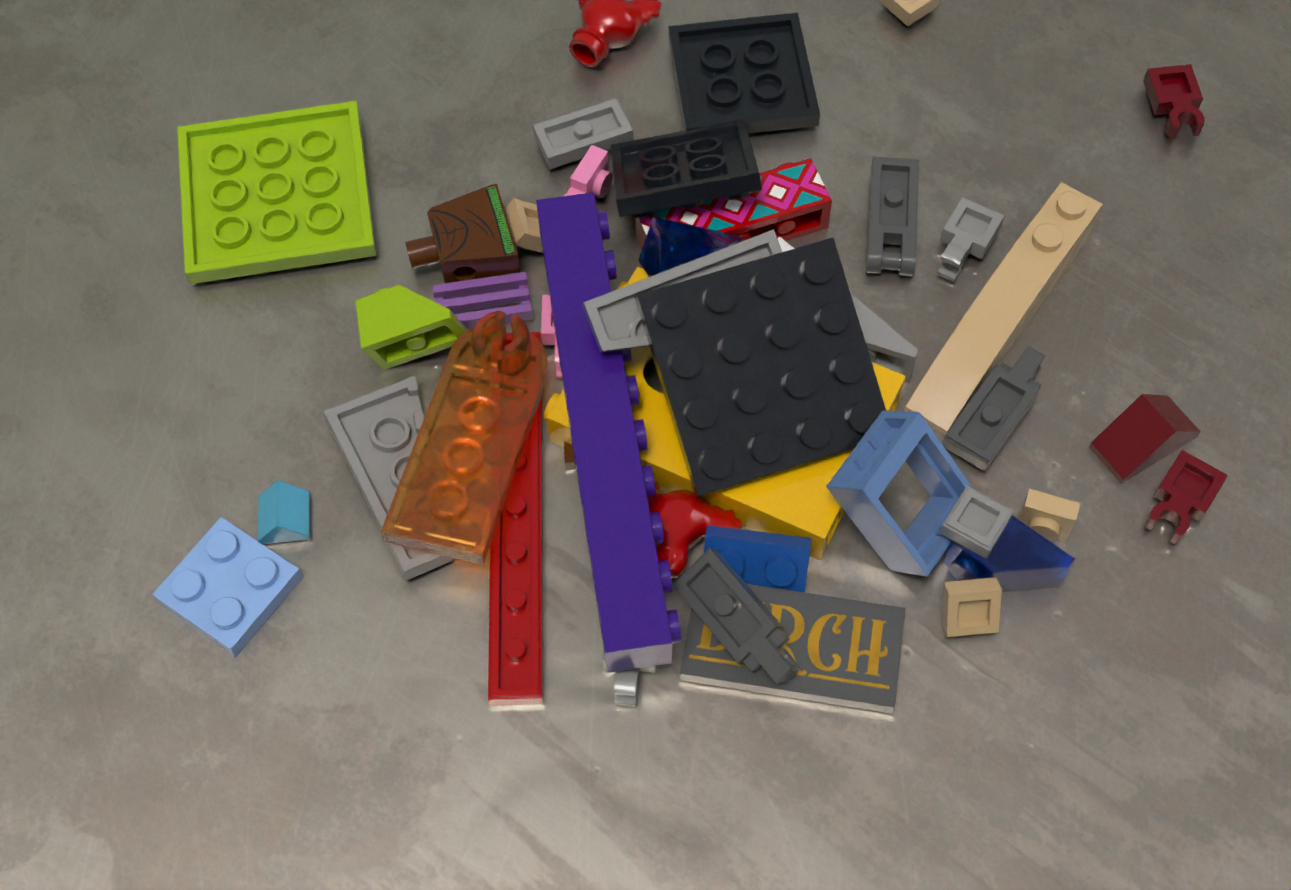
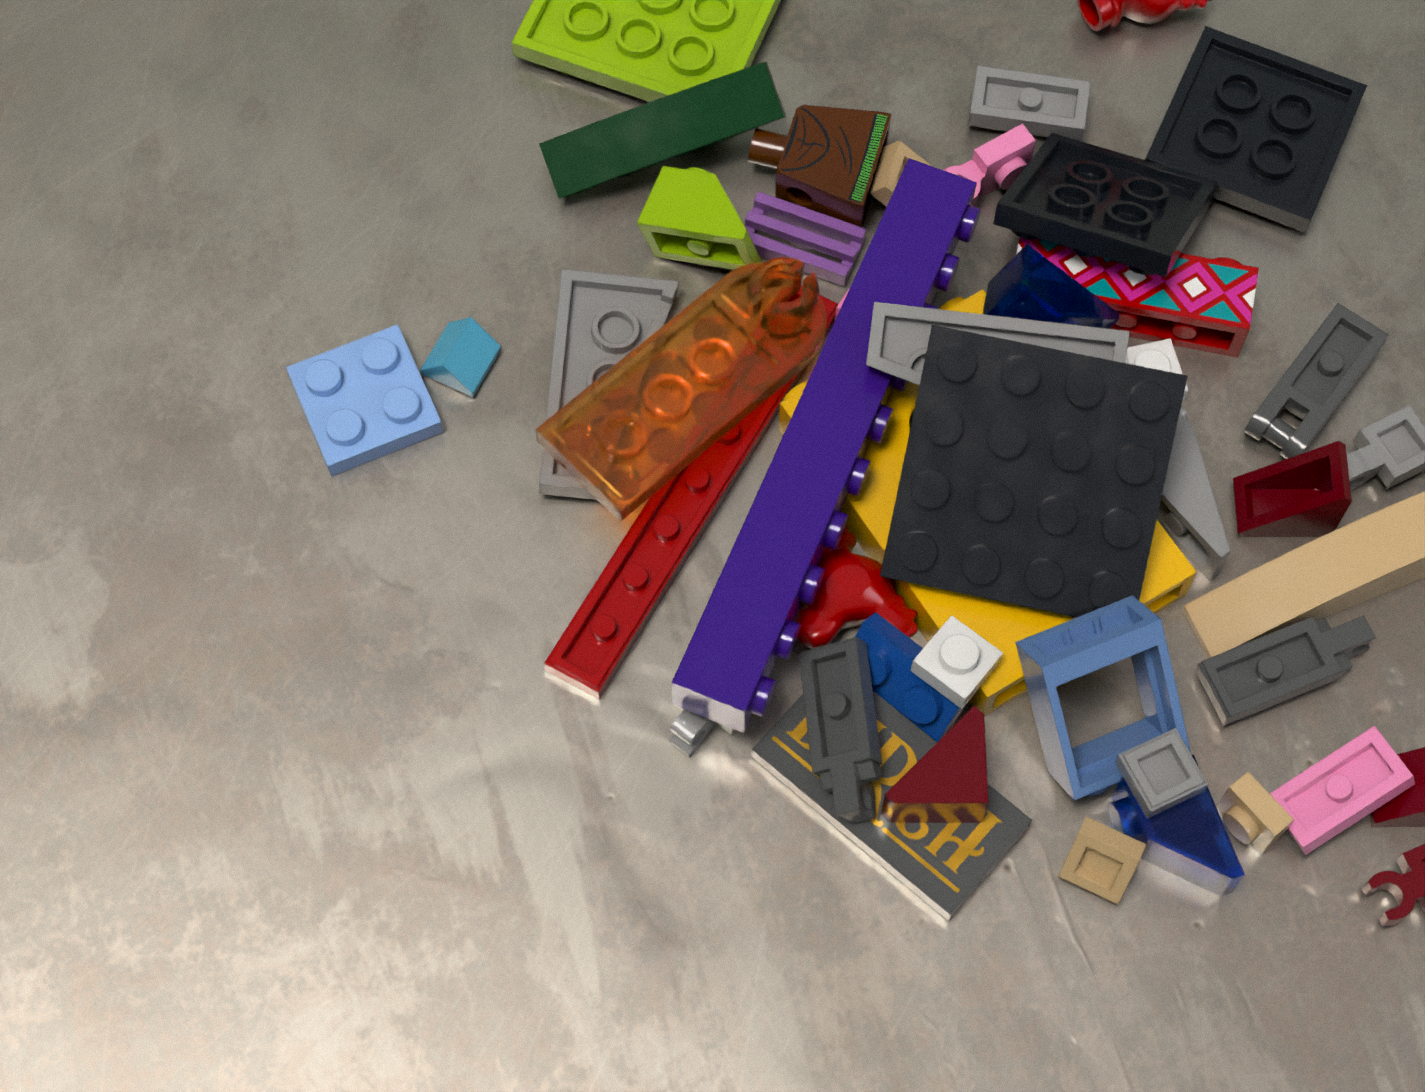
camera: 30 degrees right, 5 degrees up
none -> dark green slope [539,62,786,199]
none -> dark red slope [881,706,988,823]
none -> white plate [910,615,1003,709]
none -> dark red slope [1233,441,1352,537]
none -> bright pink plate [1269,725,1415,855]

